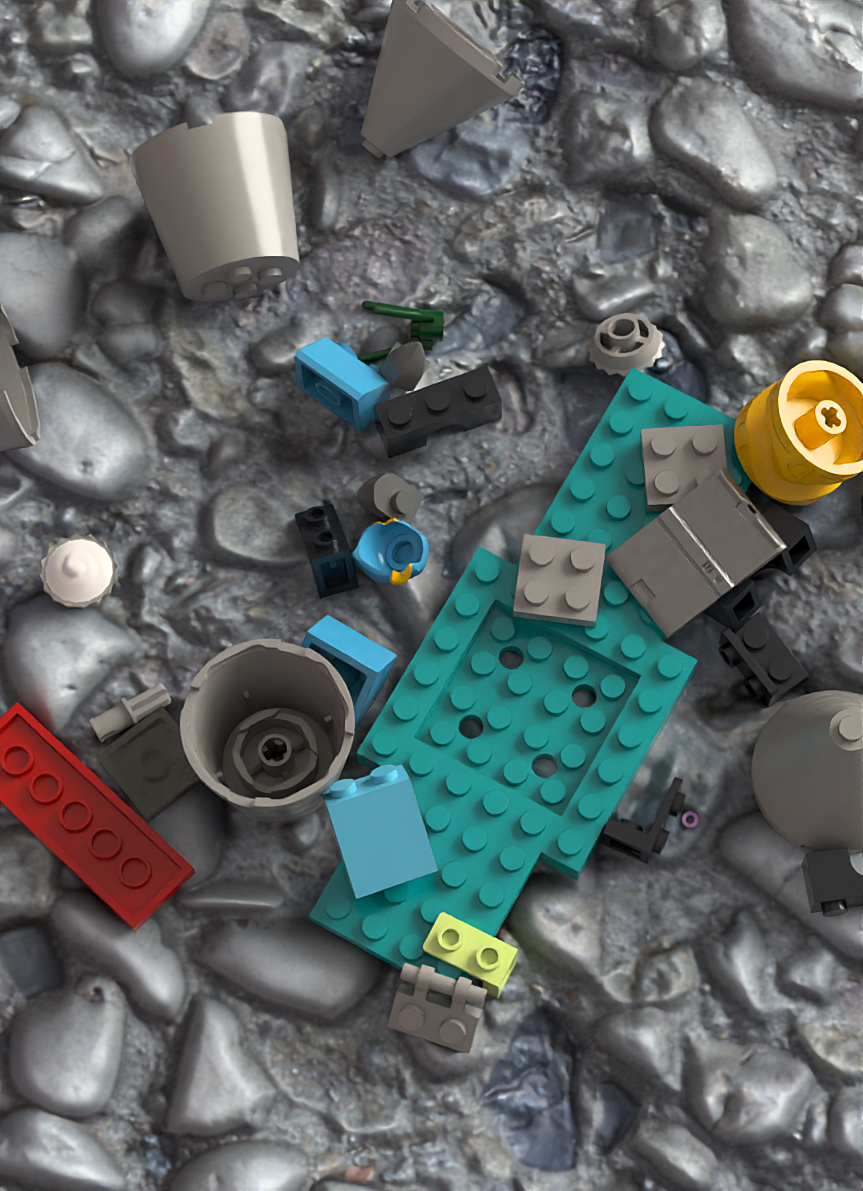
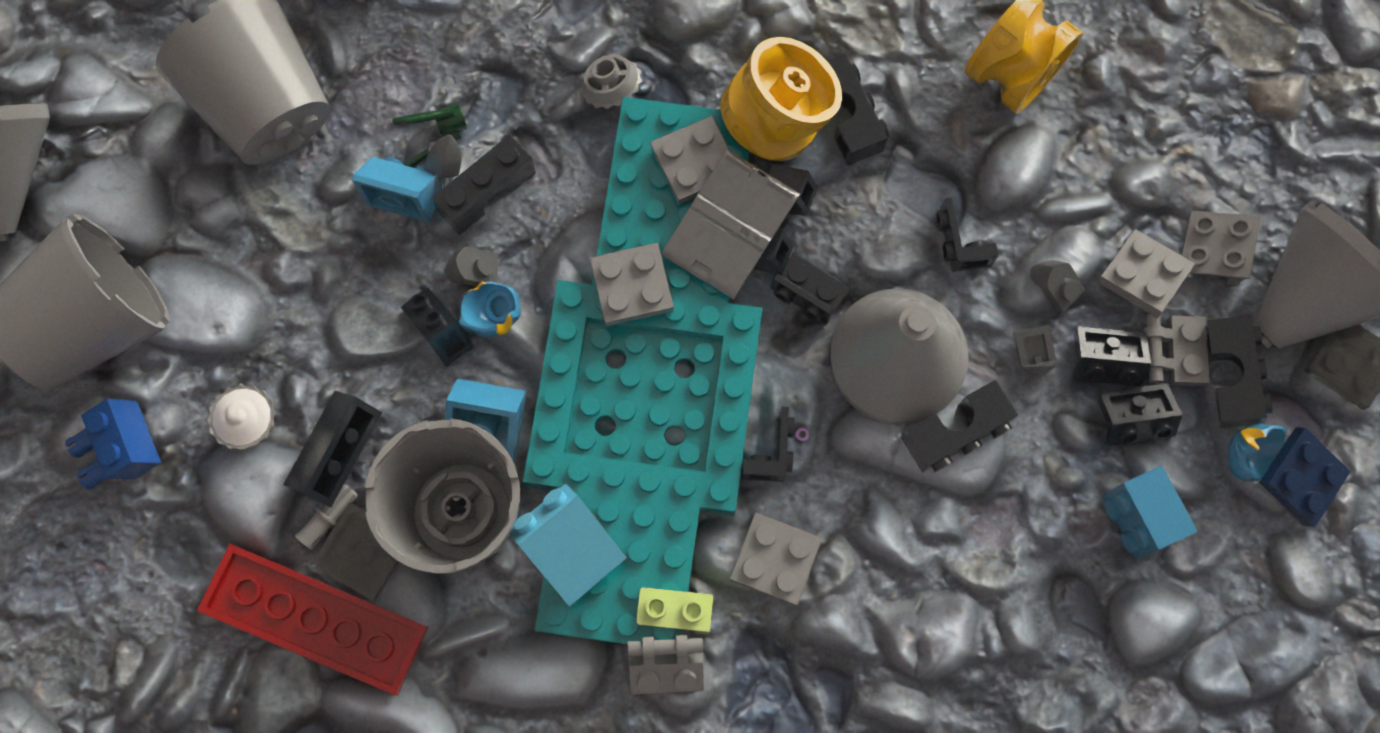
camera: 25 degrees left, 5 degrees up
none -> black brick [283,391,382,507]
none -> light grey plate [730,512,822,607]

